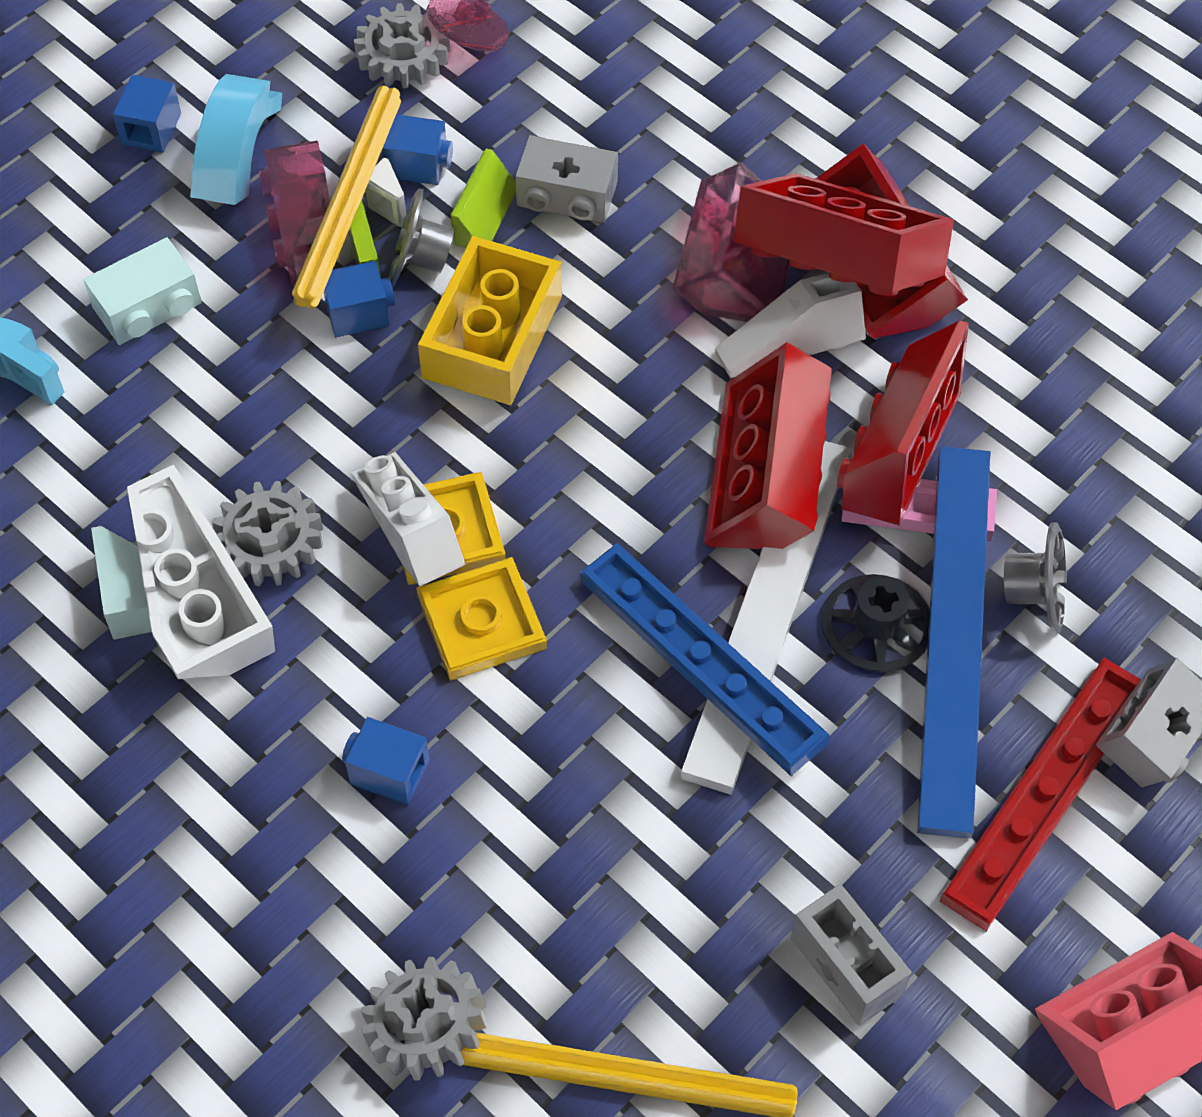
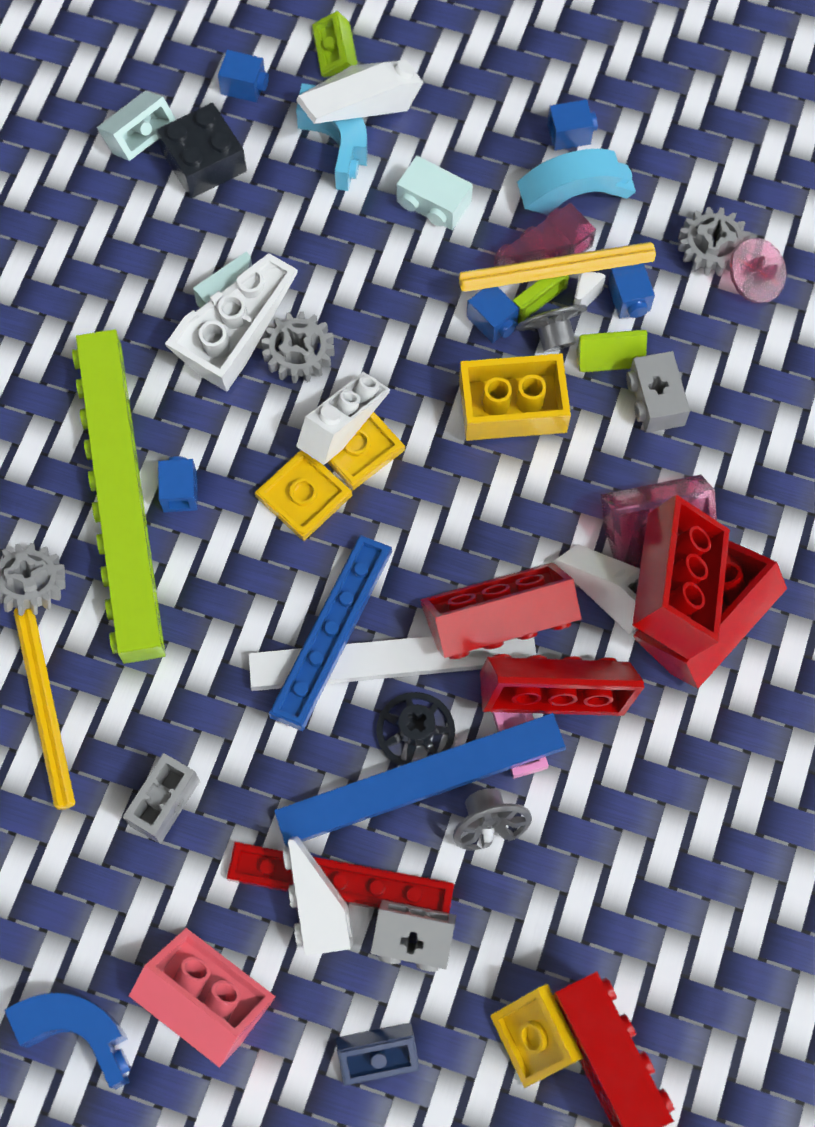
camera: 65 degrees right, 10 degrees up
none -> lime brick [72,329,166,664]
none -> white slope [283,836,353,956]

